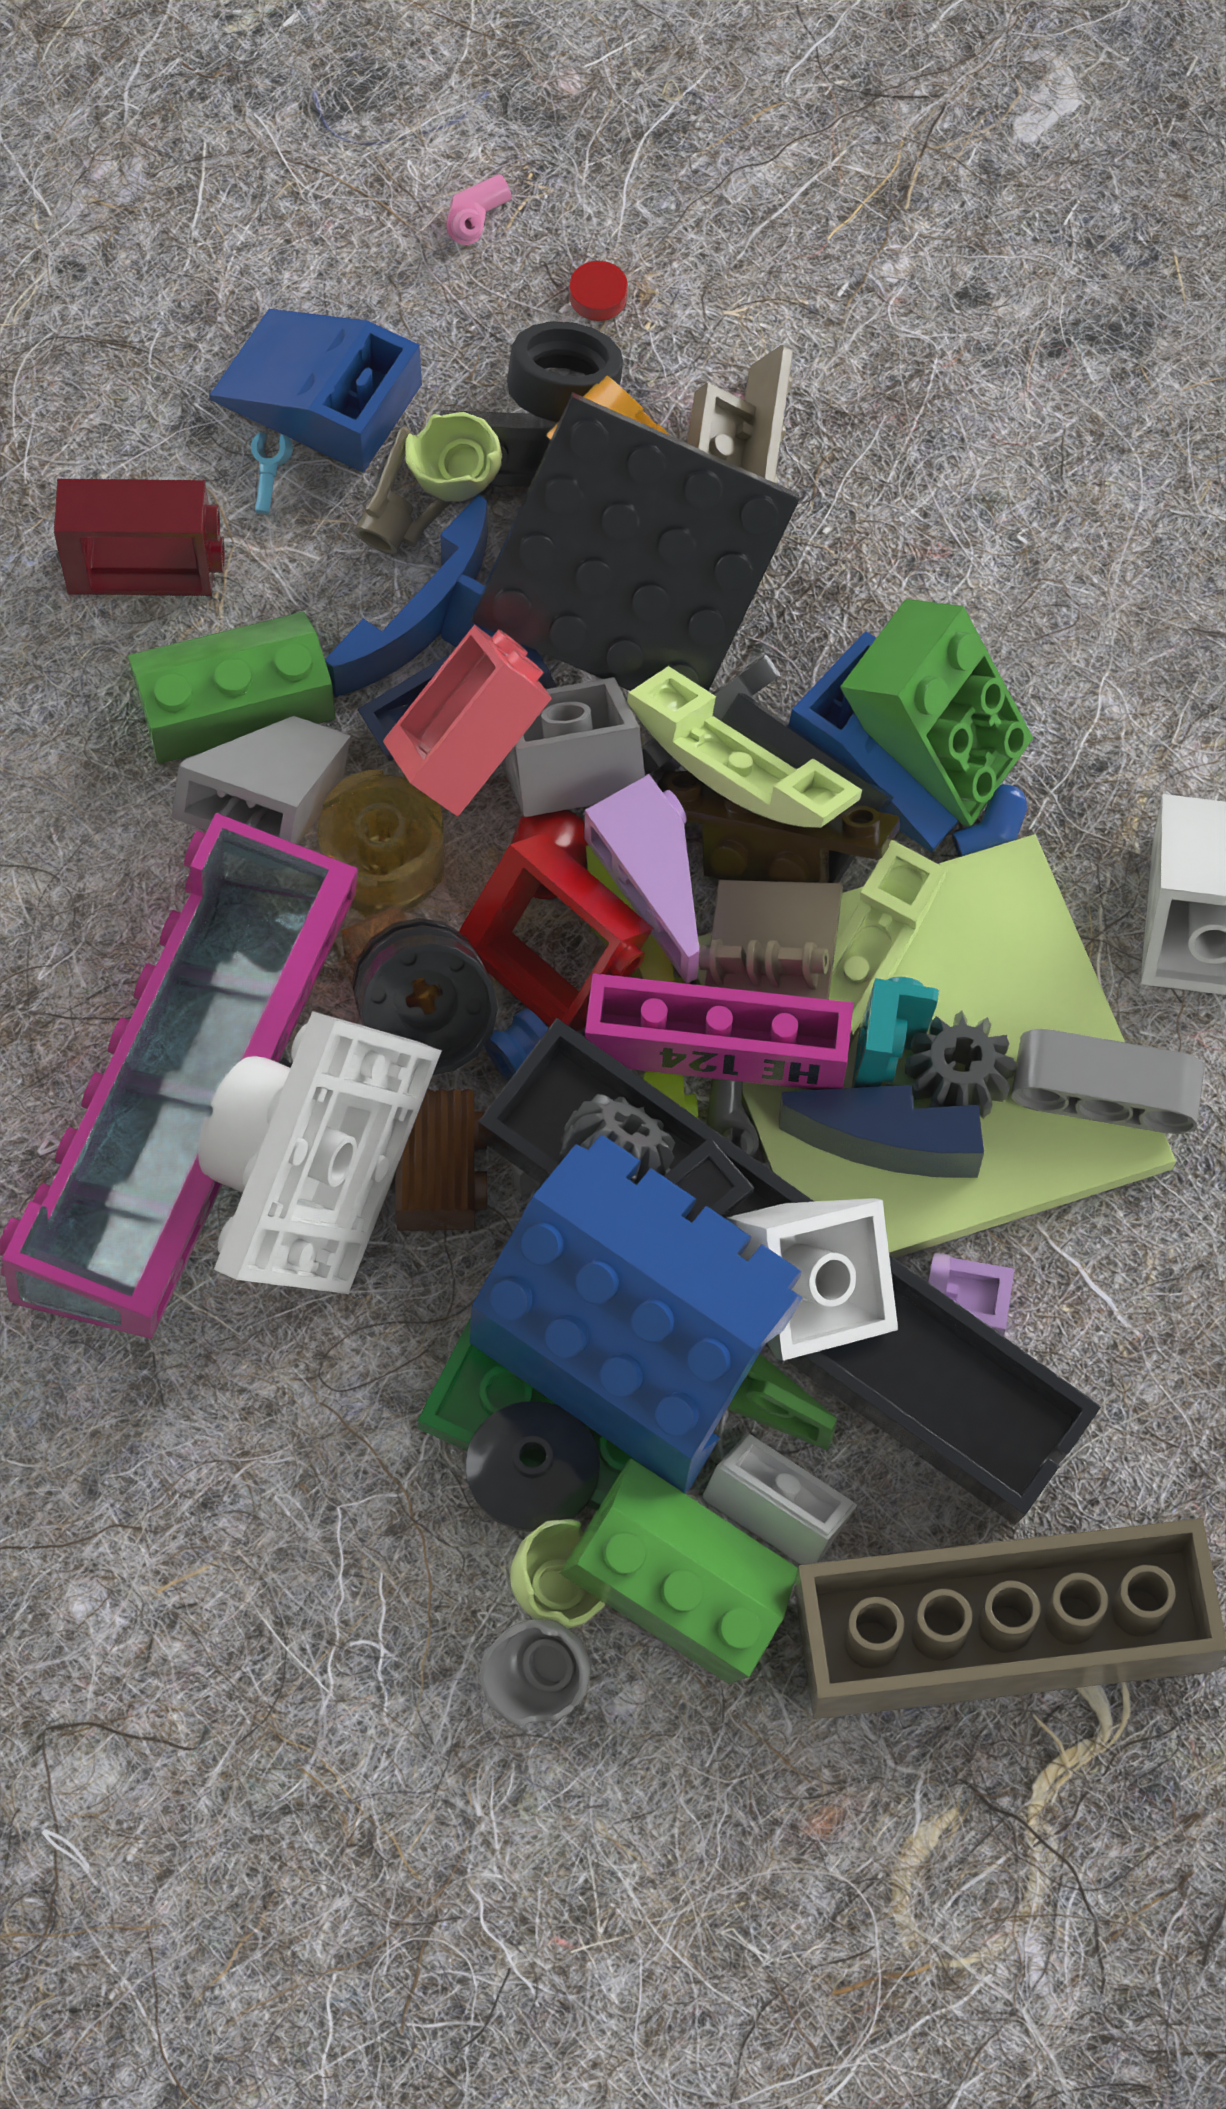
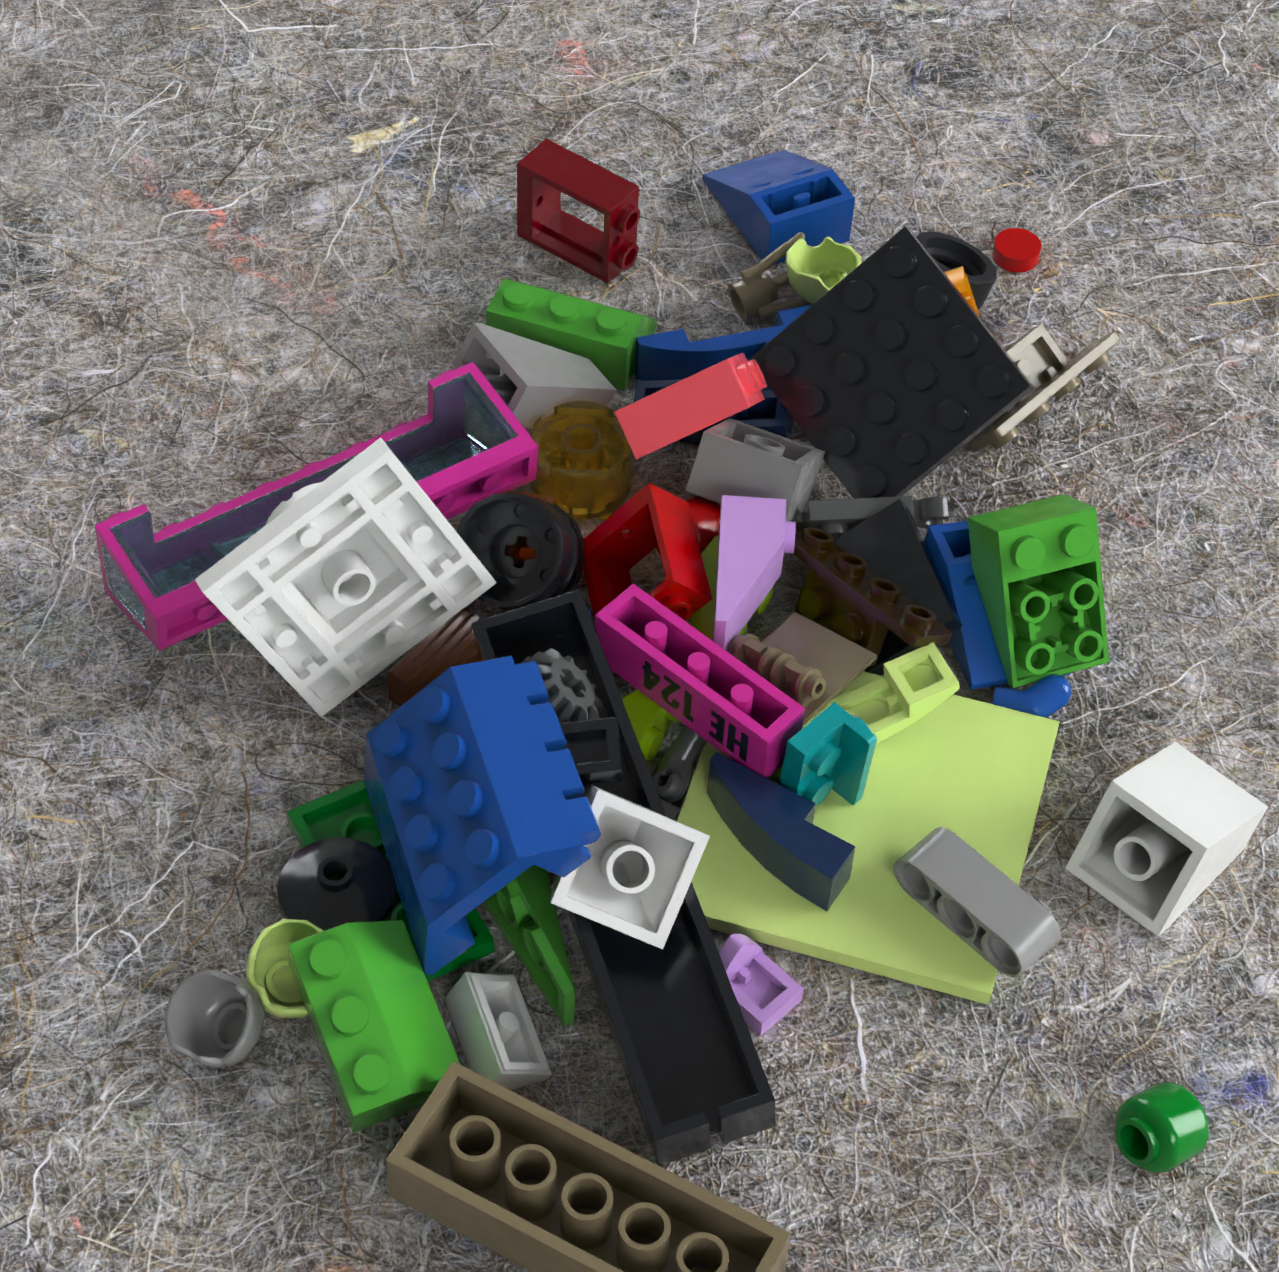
camera: 35 degrees right, 15 degrees down
medium azure hand [251,432,293,515] -> none
bright pink arm [446,174,511,245] -> none
yellowish green slope [627,666,862,828] -> none
dark grey gear [905,1010,1016,1119] -> none

